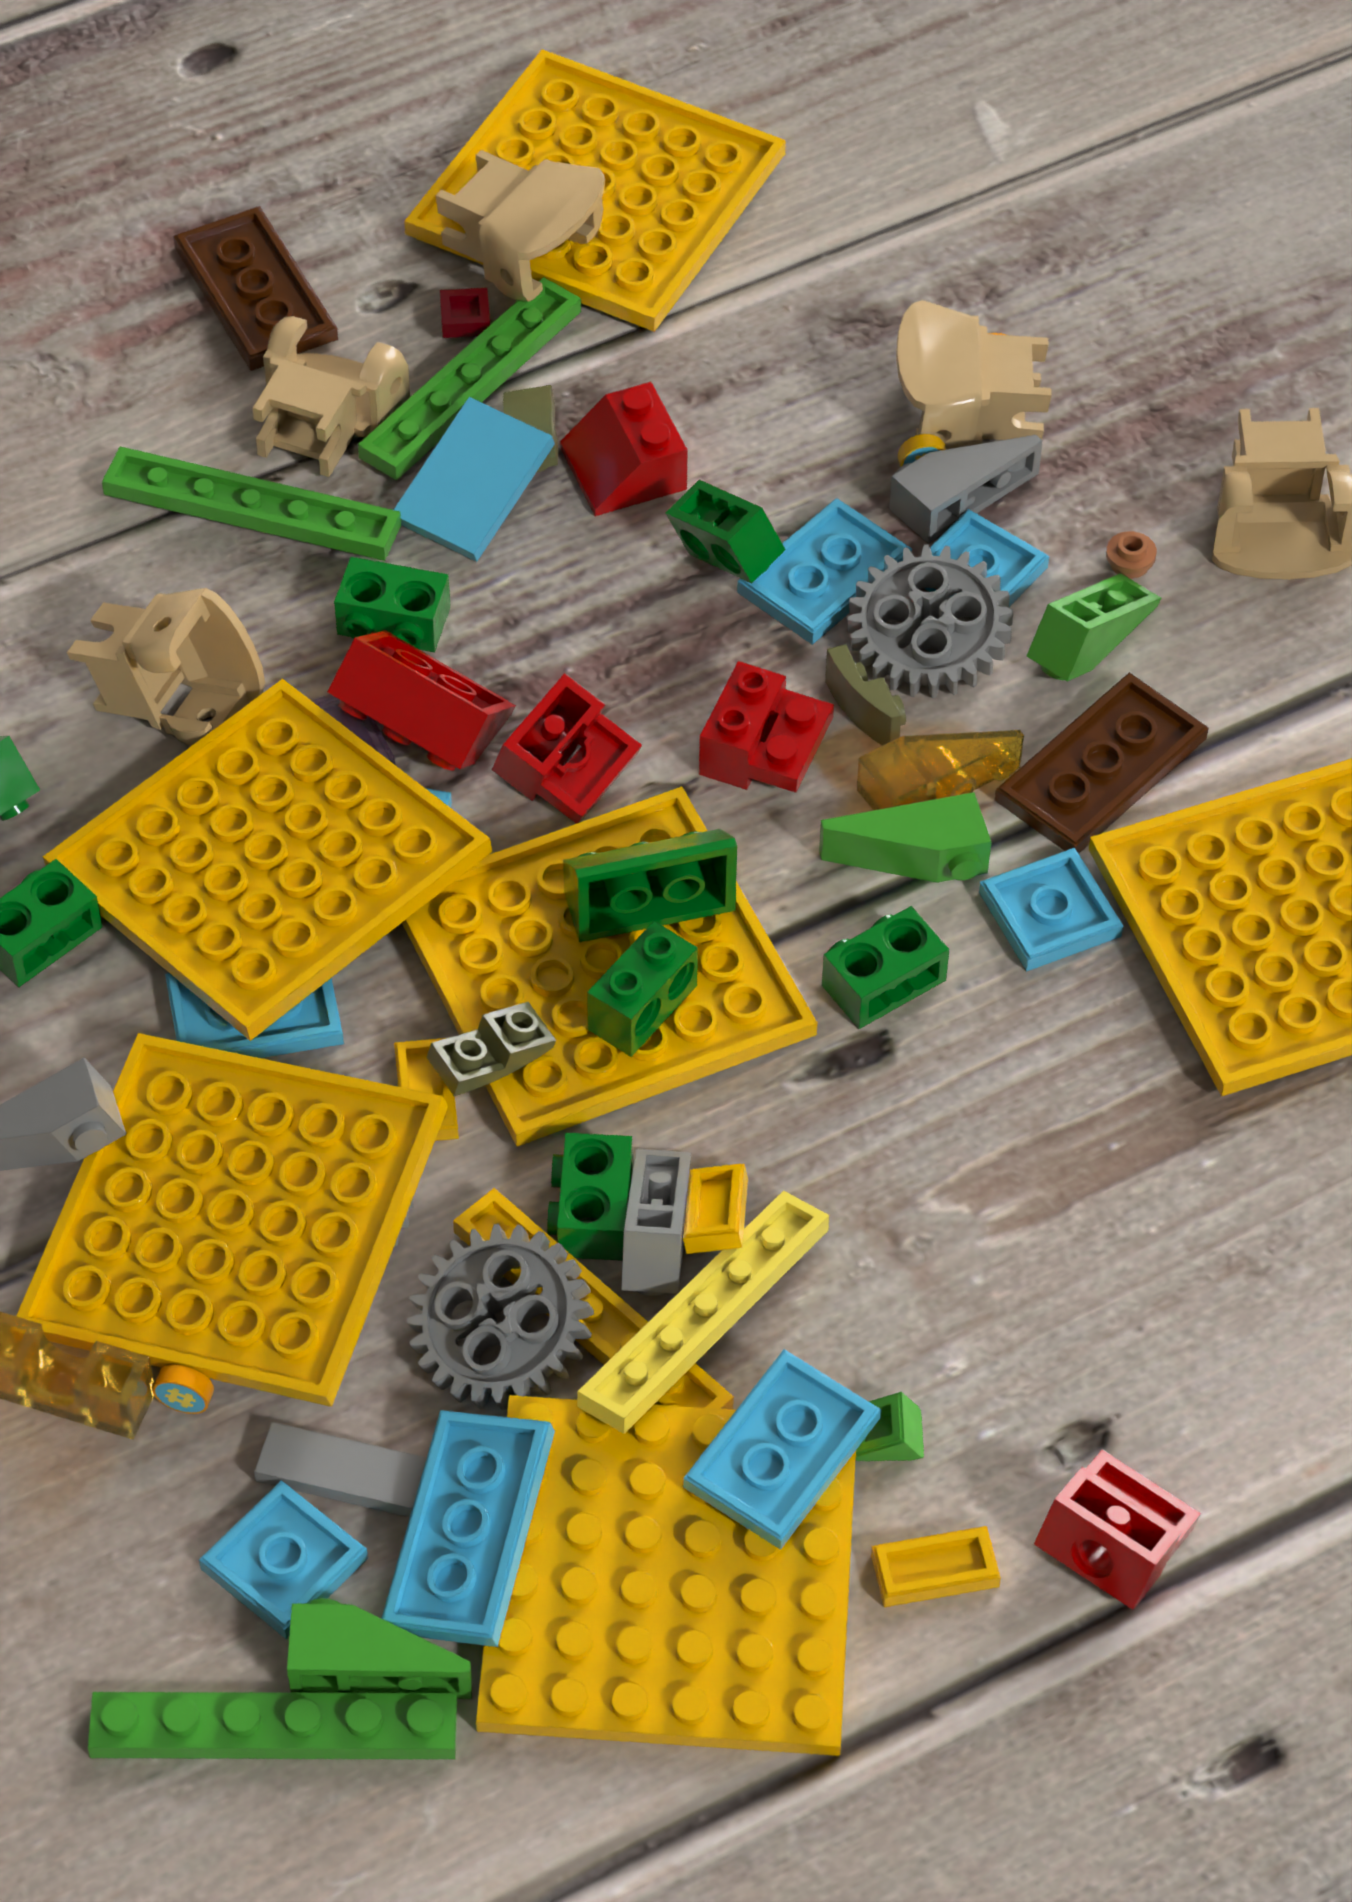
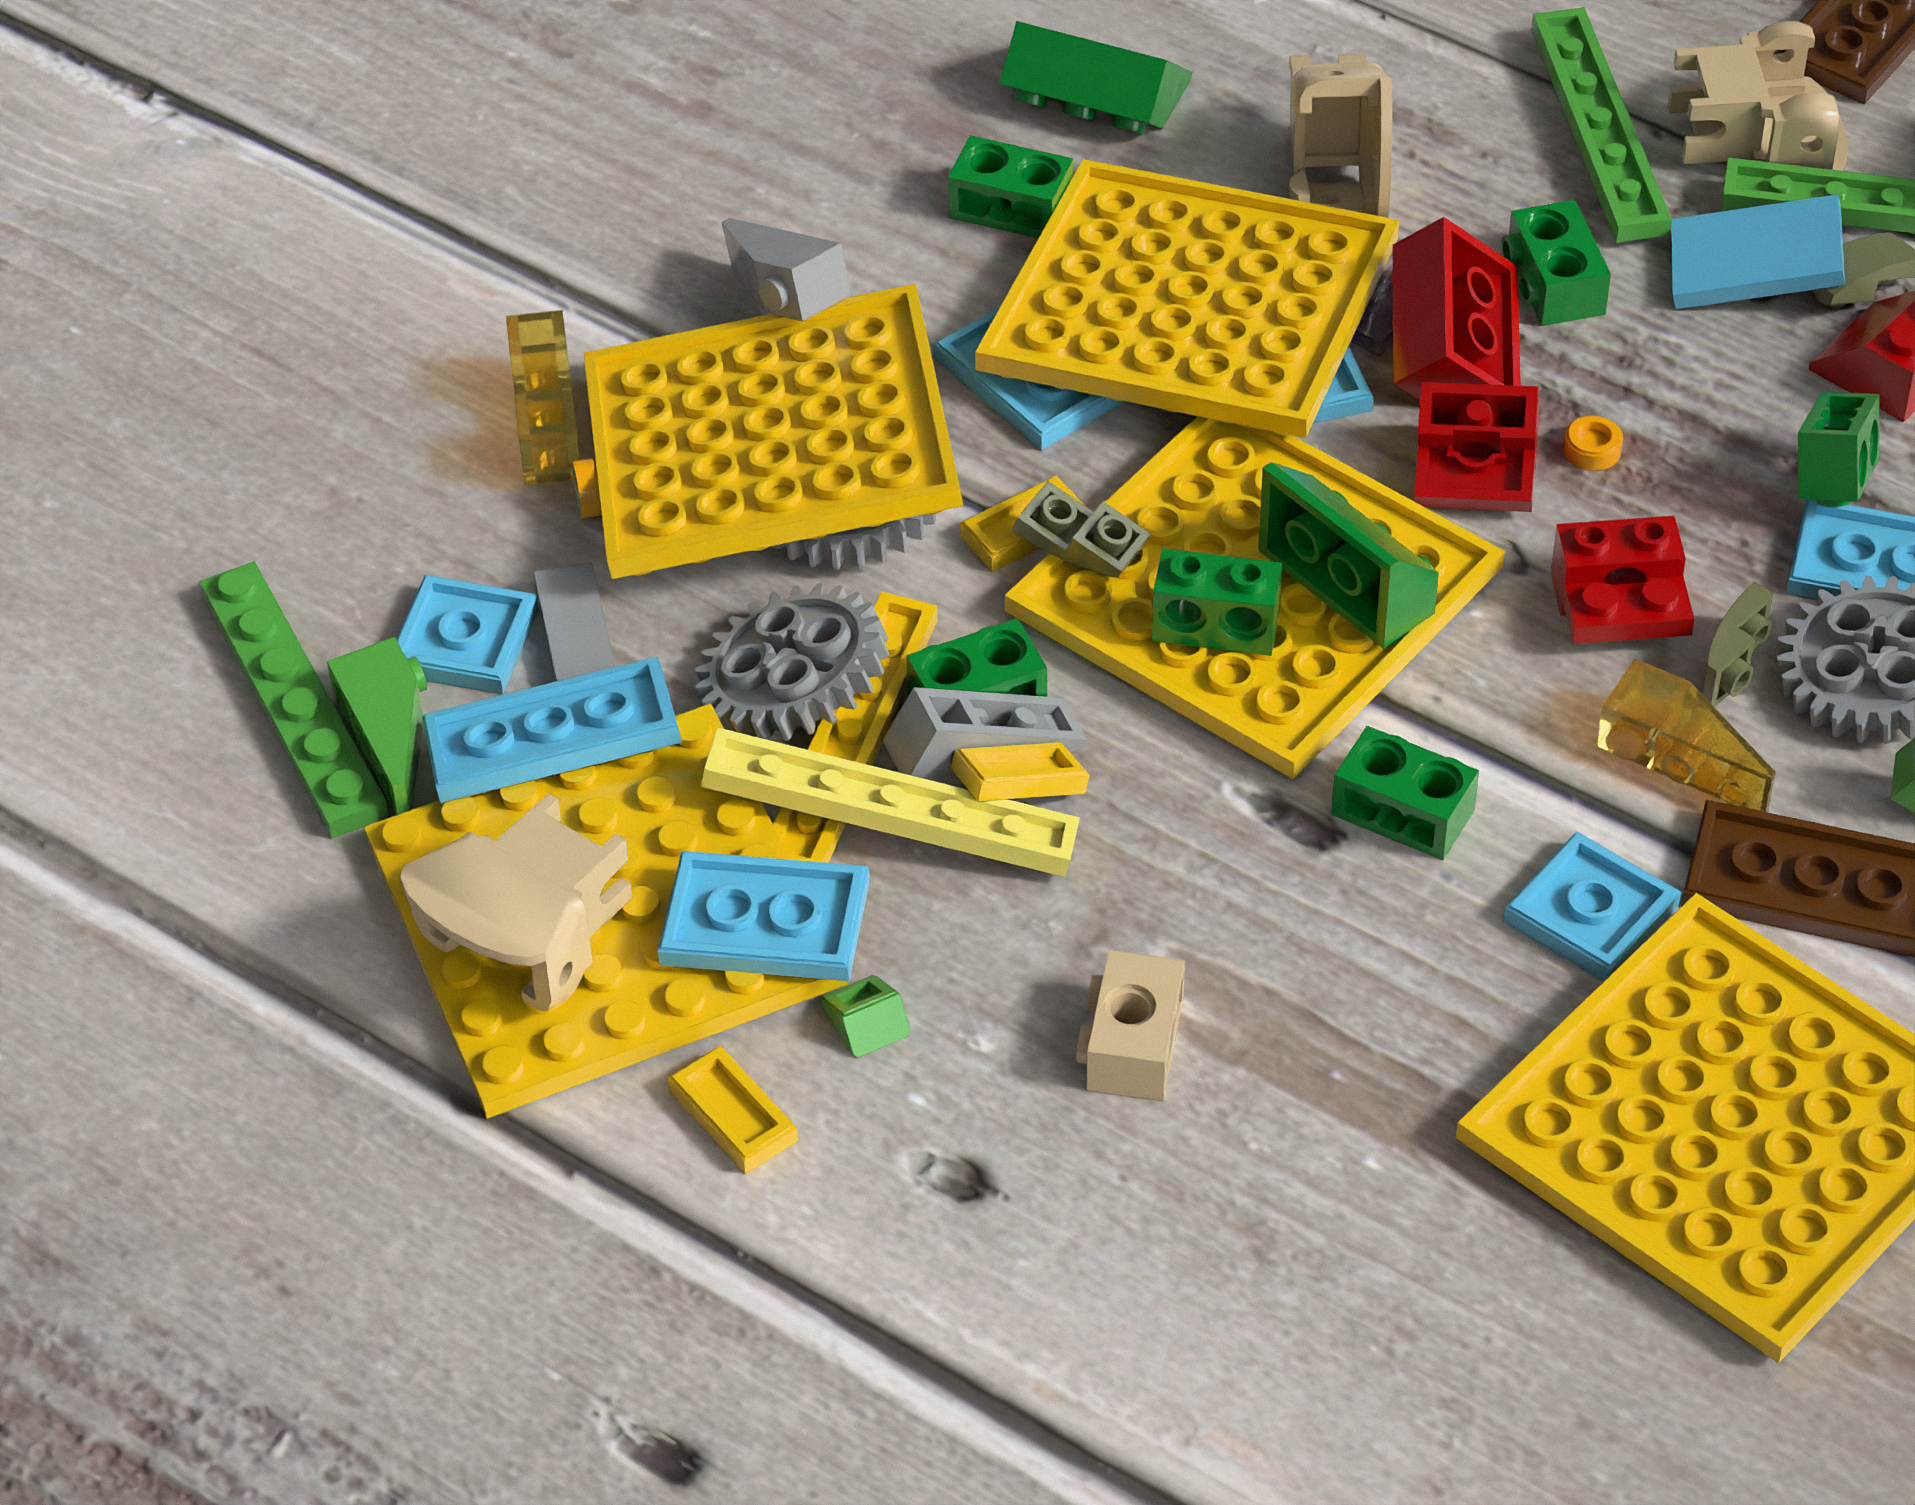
camera: 65 degrees right, 5 degrees down
bright green slope [819,792,991,883] -> none
red brick [1034,1449,1201,1610] -> none
none -> tan piece [400,793,632,1011]
none -> tan brick [1076,950,1185,1102]
none -> light orange tile [1563,416,1623,471]

